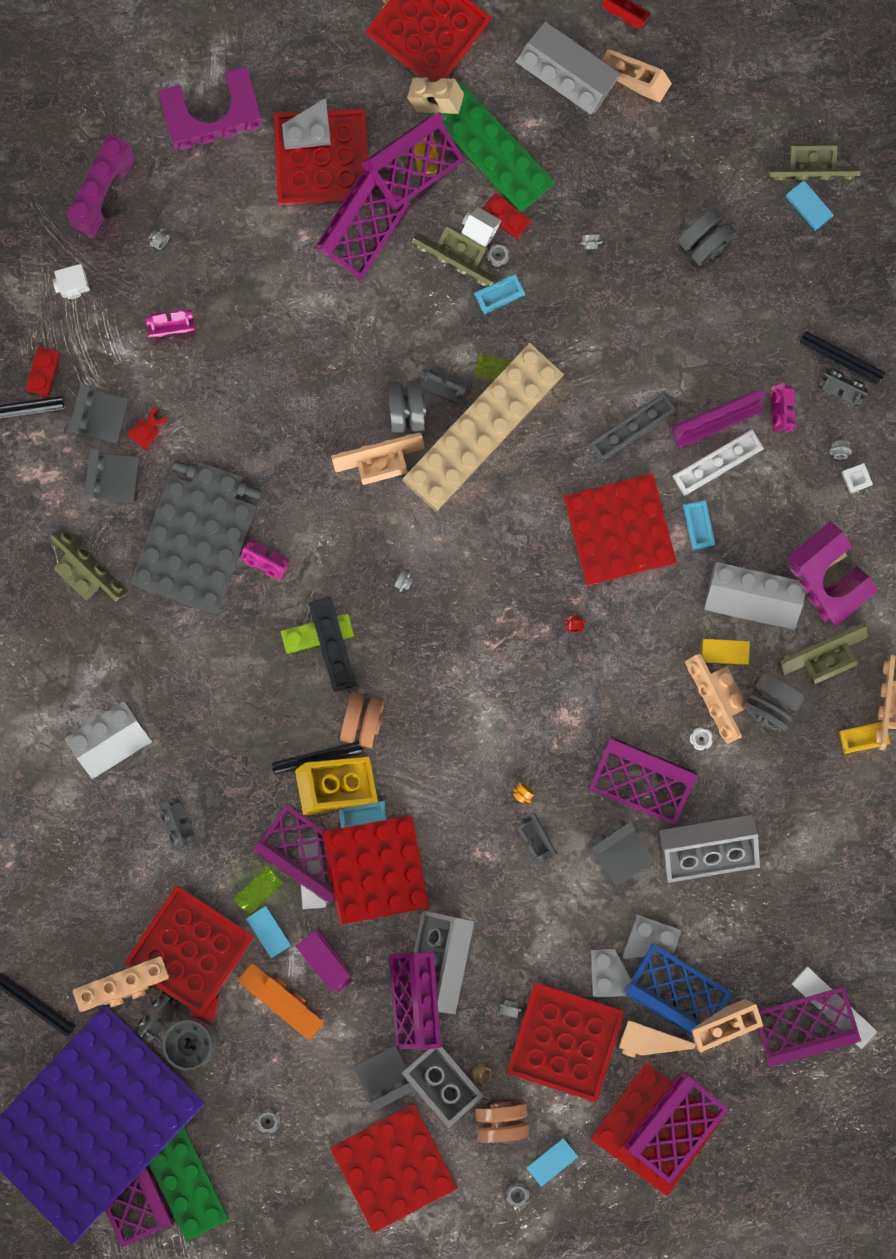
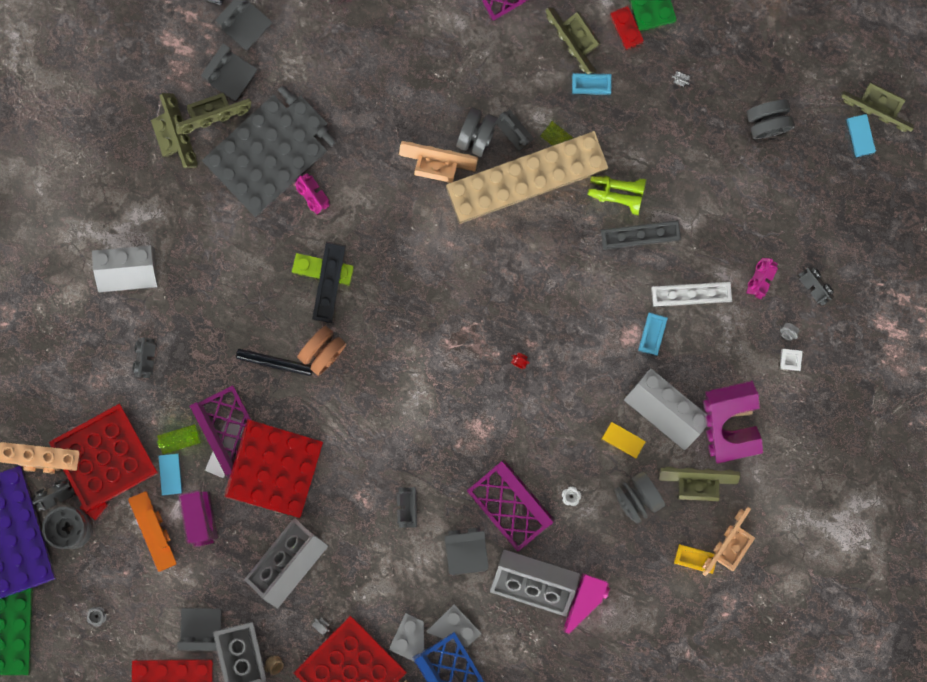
camera: 25 degrees right, 0 degrees up
red plate [127,408,167,451] -> none
yellow slope [295,757,378,816] -> none
medium azure tile [339,801,388,828] -> none
magenta fence [389,952,441,1050] -> none
light grey plate [394,570,413,592] -> none
white brick [461,207,501,247] -> none
light grey plate [487,244,509,267] -> none
light orange plate [513,782,535,803] -> none
red plate [563,473,677,586] -> none
magenta fence [669,390,766,449] -> none
light nougat bracket [685,654,746,744] -> none
black axle [800,331,885,383] -> none
none -> olive bracket [176,93,251,135]
none -> dark pink slope [563,573,610,634]
none -> lime piece [587,176,646,215]

